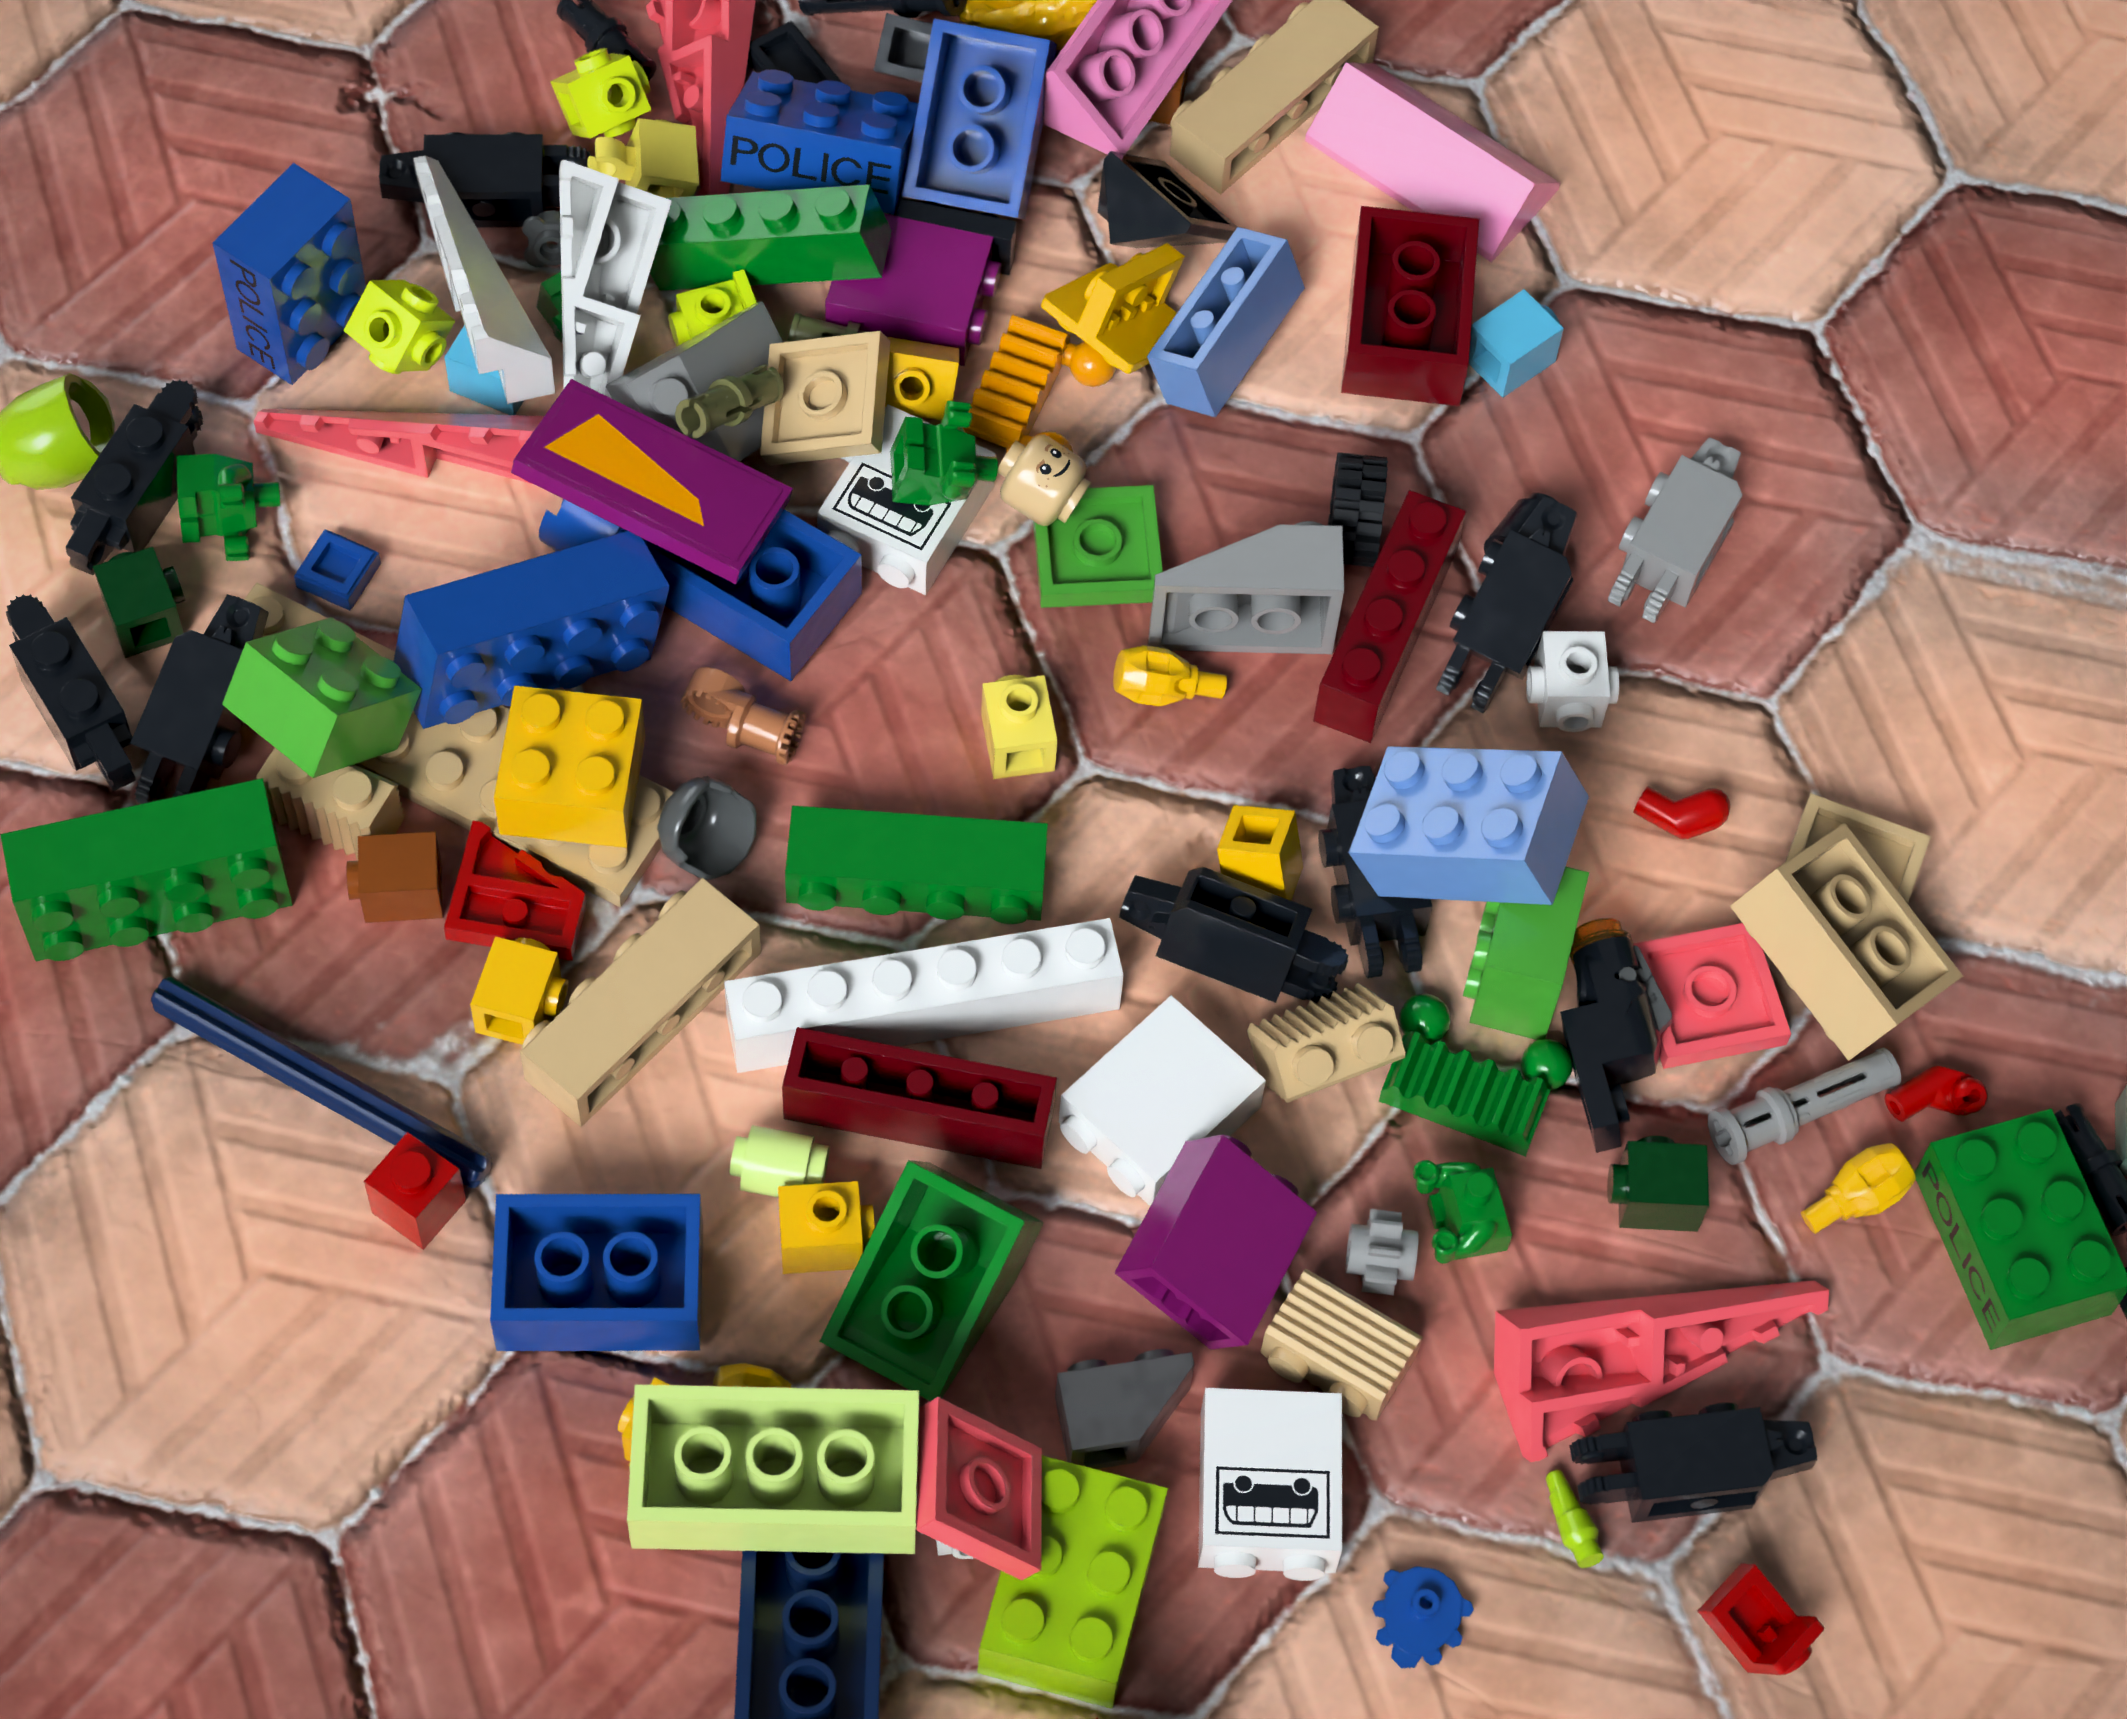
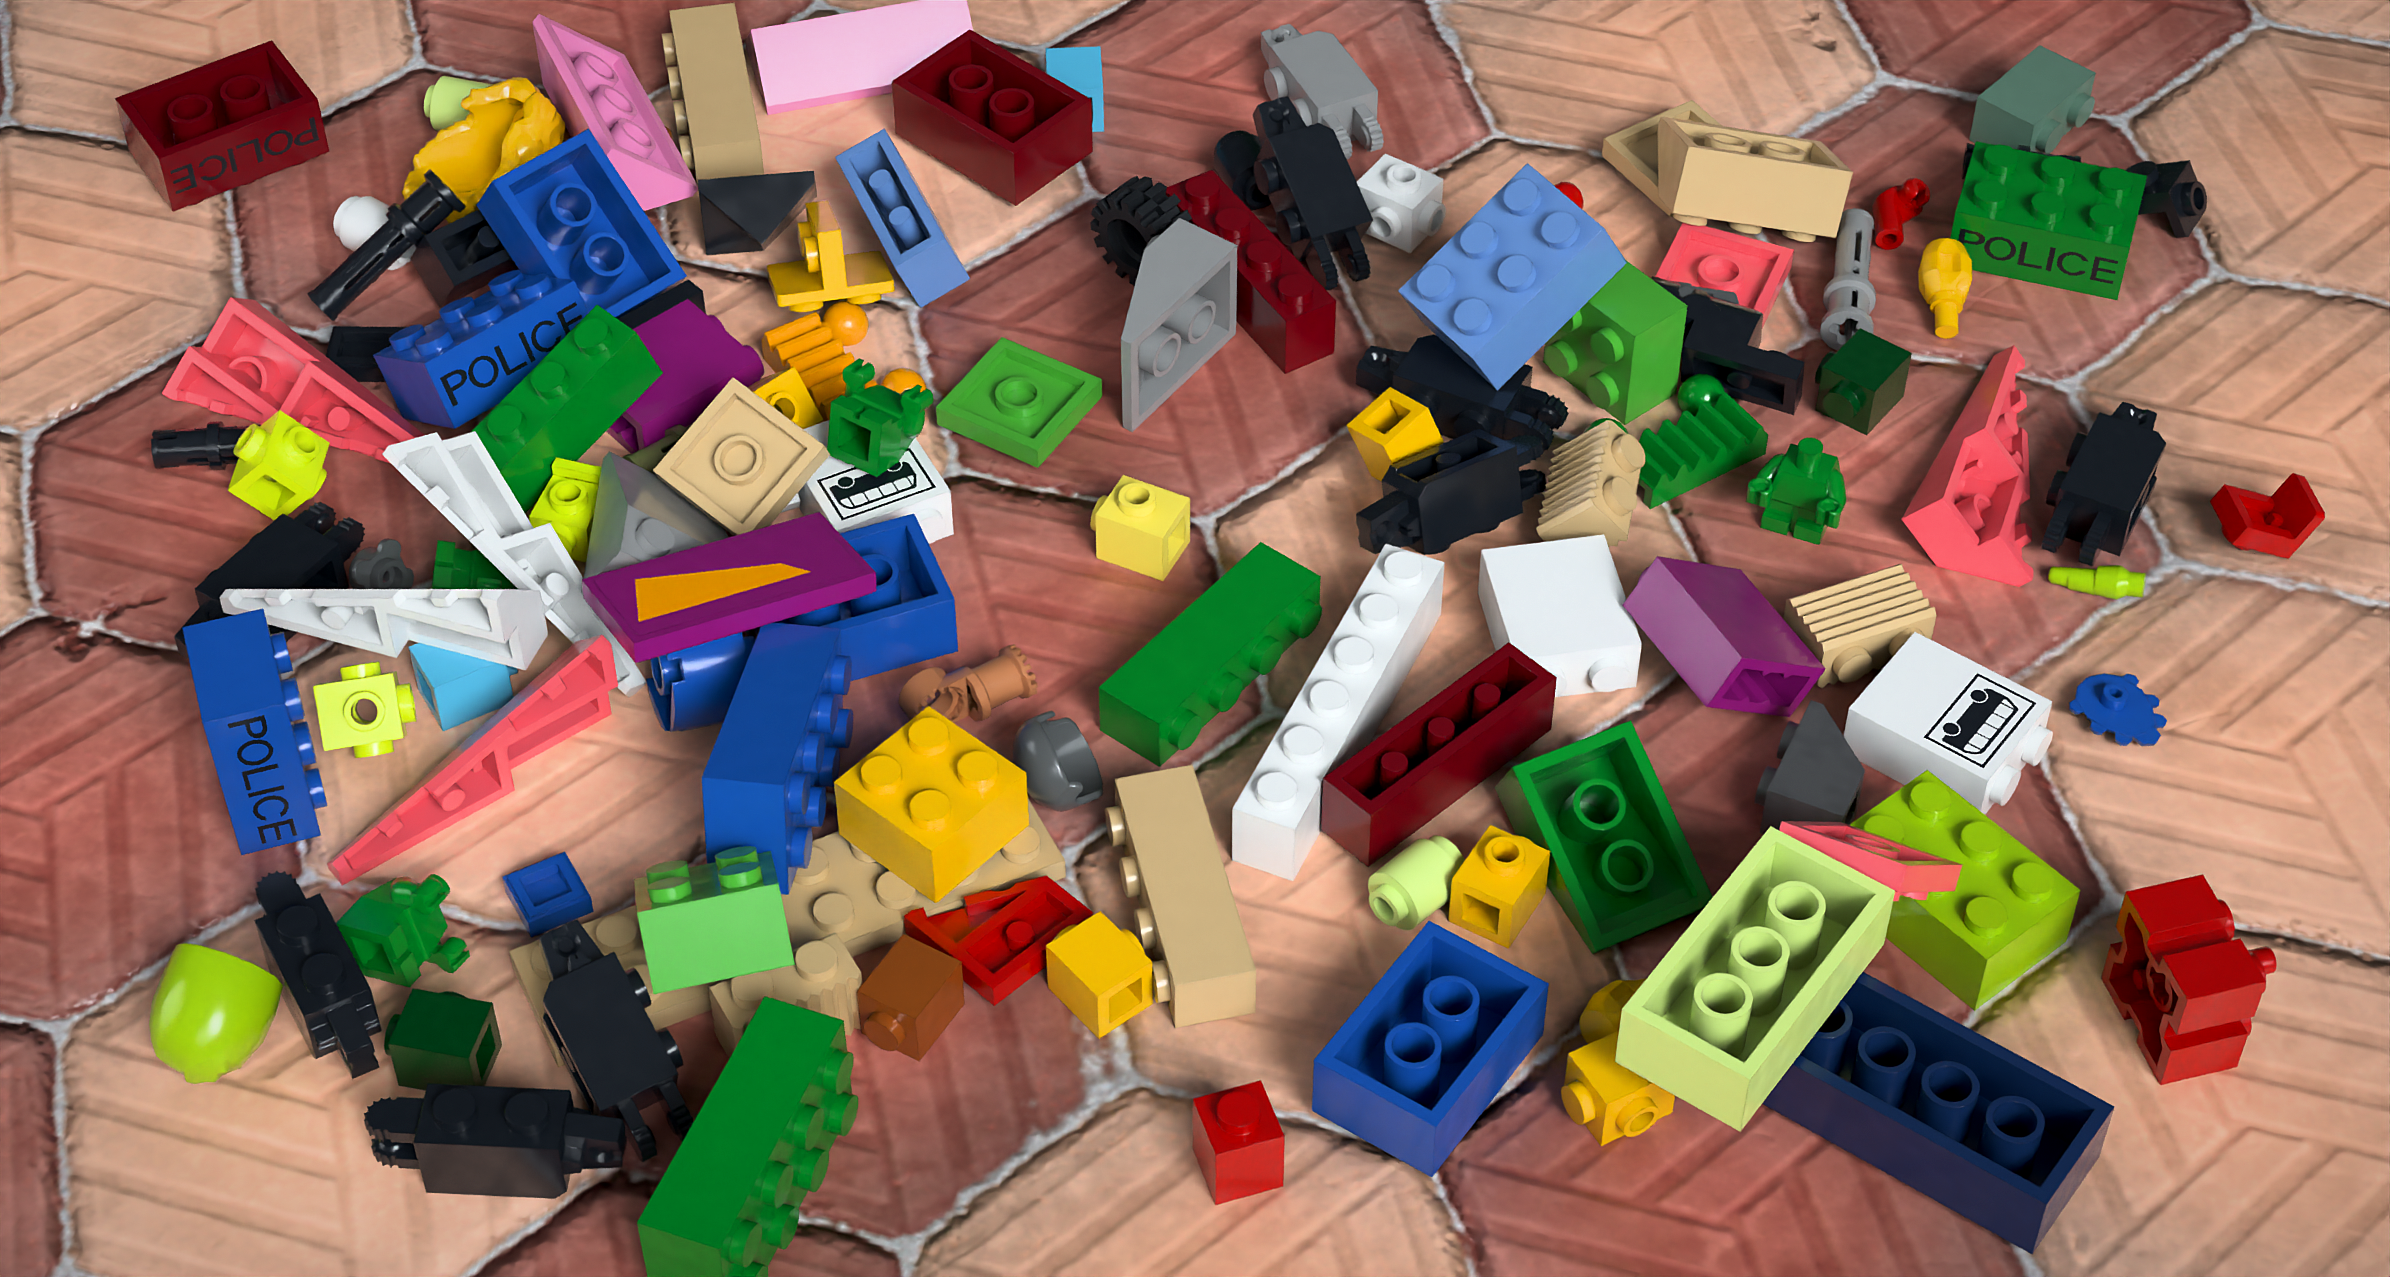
camera: 50 degrees left, 15 degrees down
dark blue axle [151,977,493,1188] -> none
light yellow brick [587,118,699,198] -> none
olive pin [675,364,784,438] -> none
tan head [997,435,1091,526] -> none
yellow piece [1113,645,1227,706] -> none
light grey gear [1346,1209,1418,1295] -> none

